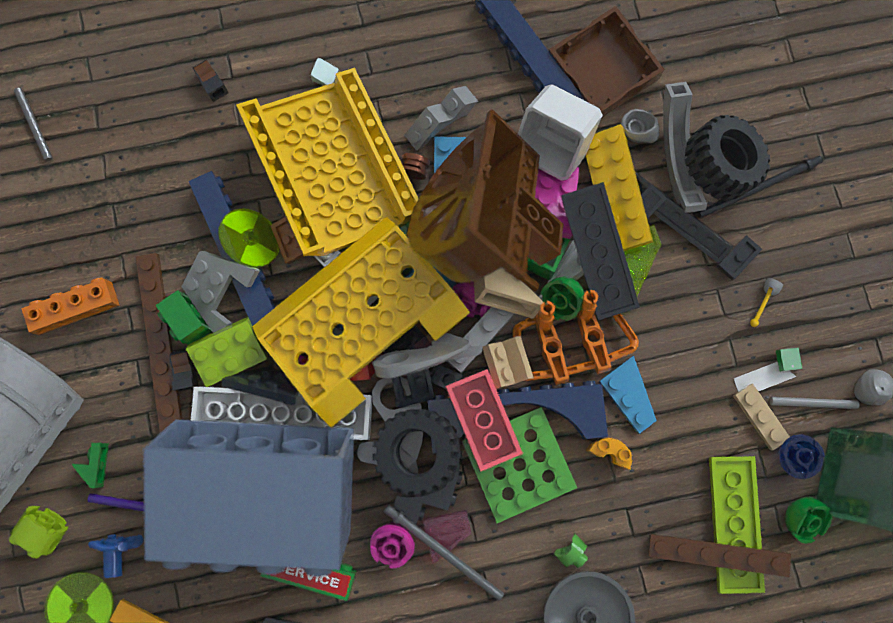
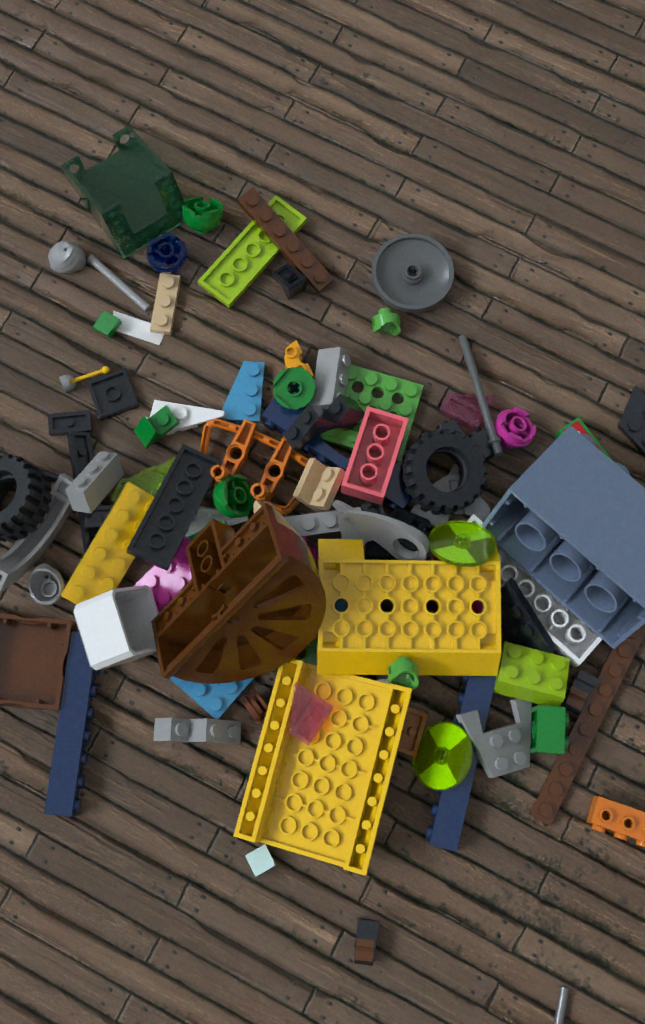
camera: 140 degrees left, 5 degrees down
none -> light grey brick [65,451,124,513]
none -> black tile [86,368,140,421]
none -> green slope [134,405,180,448]
none -> white wing [150,400,226,435]
none -> black slope [271,263,307,300]
none -> green plate [273,367,317,410]
none -> black arch [283,394,365,451]
none -> clear pink wing [289,682,333,746]
none -> light grey brick [310,347,351,409]
none -> bright green piece [388,657,419,690]
none -> clear neon green piece [429,521,496,567]

